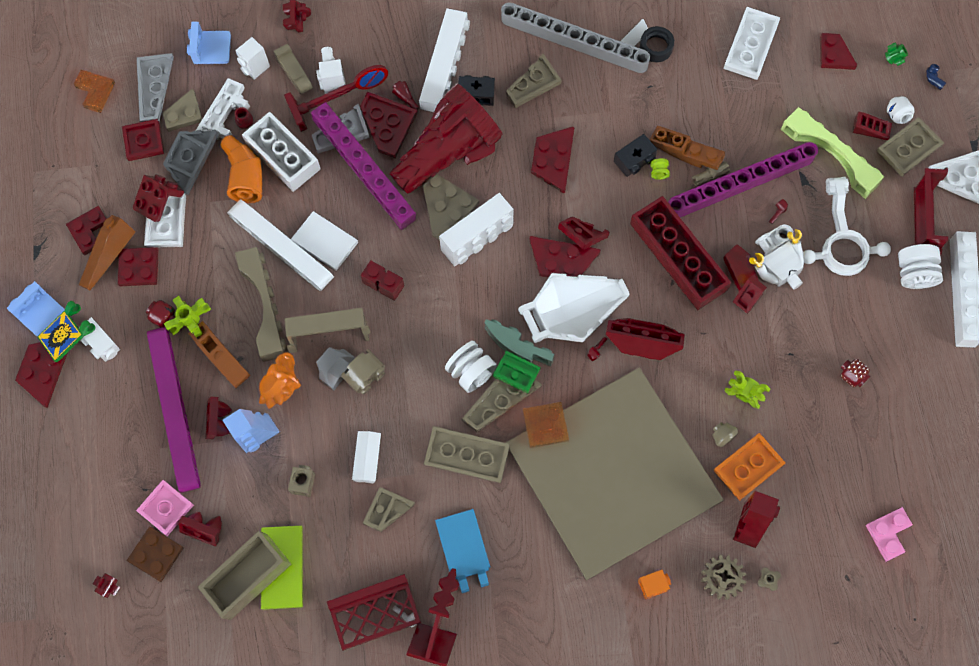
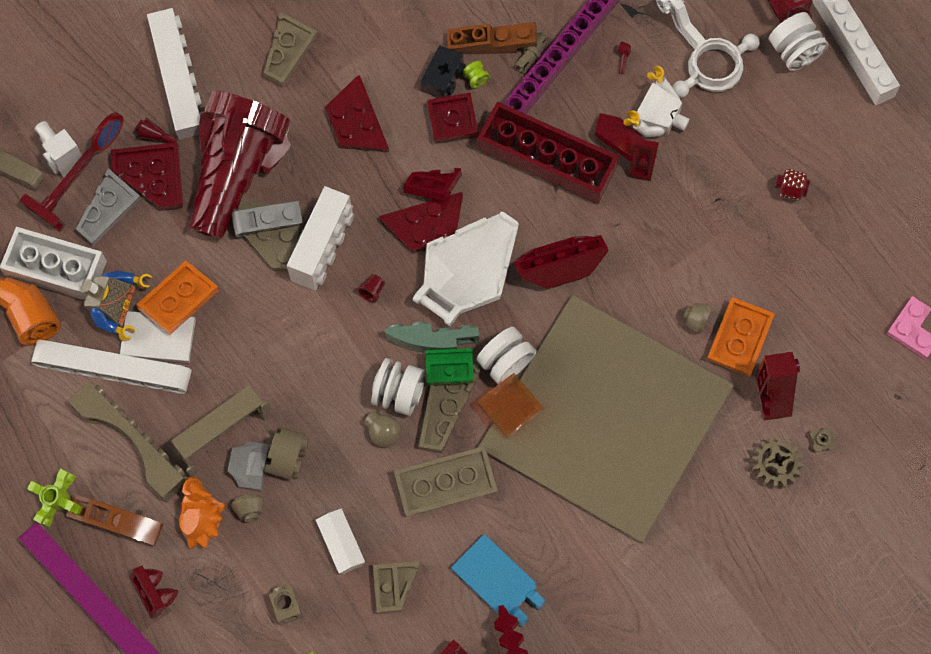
camera: 30 degrees left, 0 degrees up
dark red head [146,300,176,328] -> none
light blue wedge [223,409,279,453] -> none
magenta brick [311,102,416,231] -> none
dark red piece [360,260,404,301] -> none
black brick [458,75,495,106] -> none
dark red hand [587,337,607,362] -> none
orange brick [638,570,671,600] -> none
lime pin [724,371,770,409] -> none
white piece [755,225,793,256] -> none
none -> torso [81,271,152,342]
none -> orange plate [136,260,219,335]
none -> light grey plate [231,201,303,237]
none -> dark tan cone [231,493,264,522]
none -> dark red piece [357,274,385,303]
none -> dark tan piece [364,410,401,447]
none -> dark red plate [427,92,479,144]
none -> white wheel [477,327,536,385]

